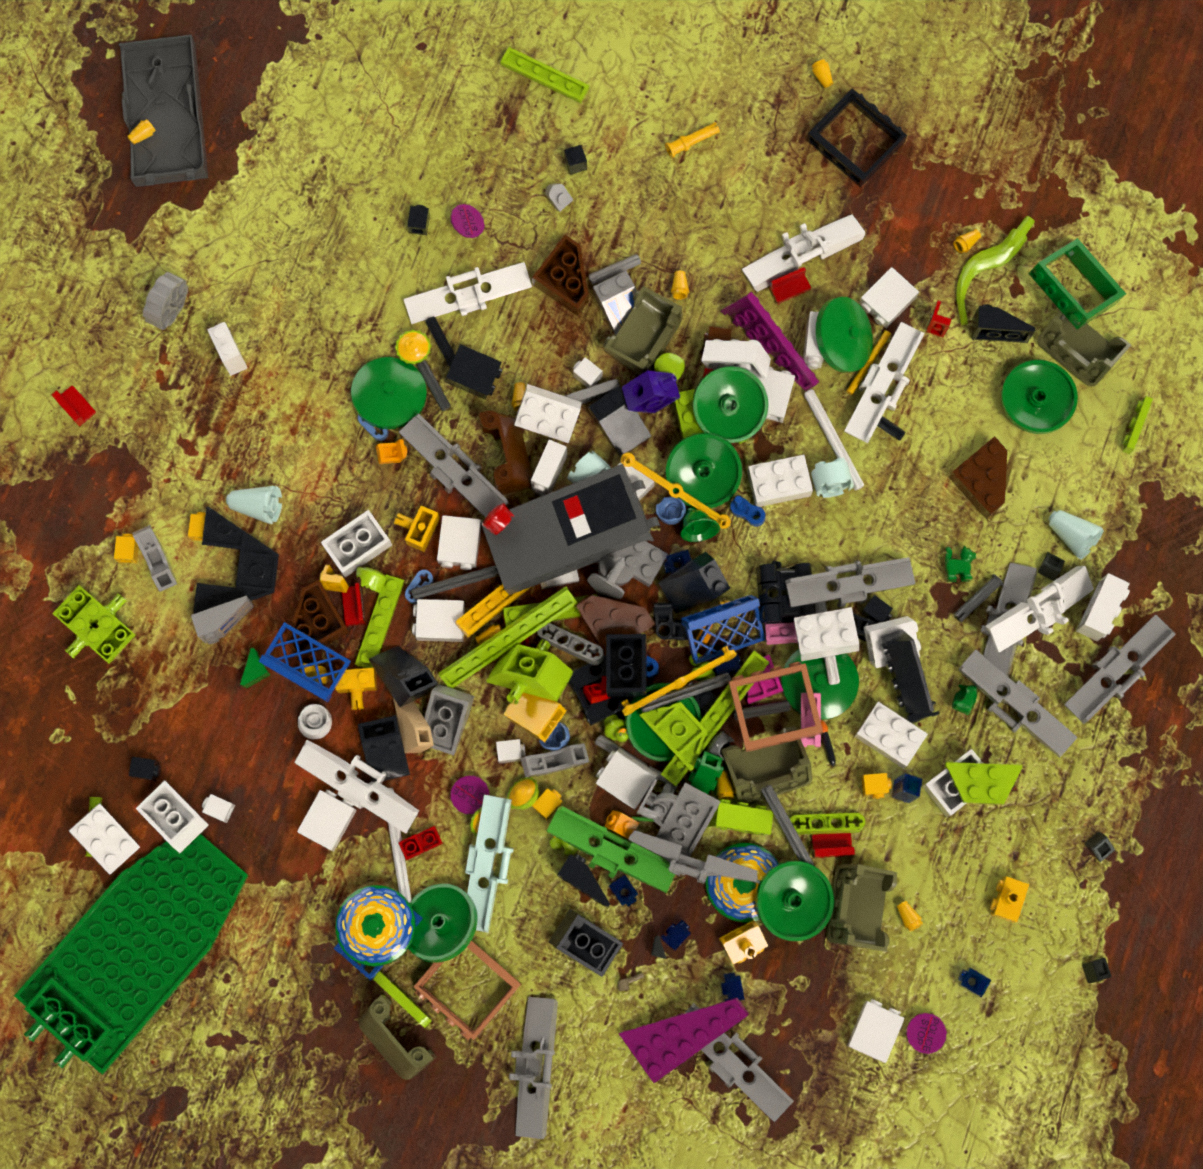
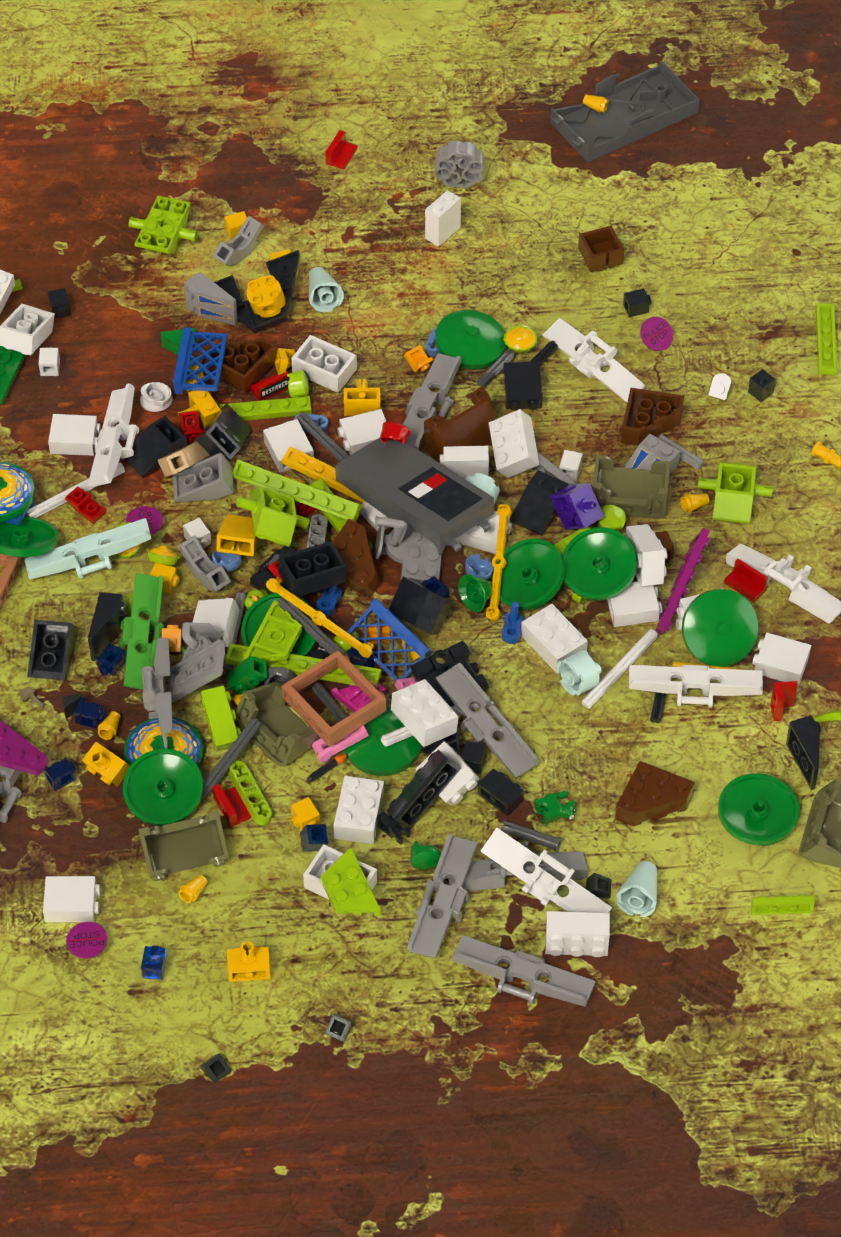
camera: 65 degrees right, 25 degrees down
black piece [653,602,688,640] -> none
none -> yellow cone [98,711,121,740]
none -> red slope [178,410,202,445]
none -> yellow brick [247,275,285,318]
none -> black brick [478,768,524,816]
none -> reddish brown piece [578,226,624,272]
none -> lime slope [697,460,773,524]

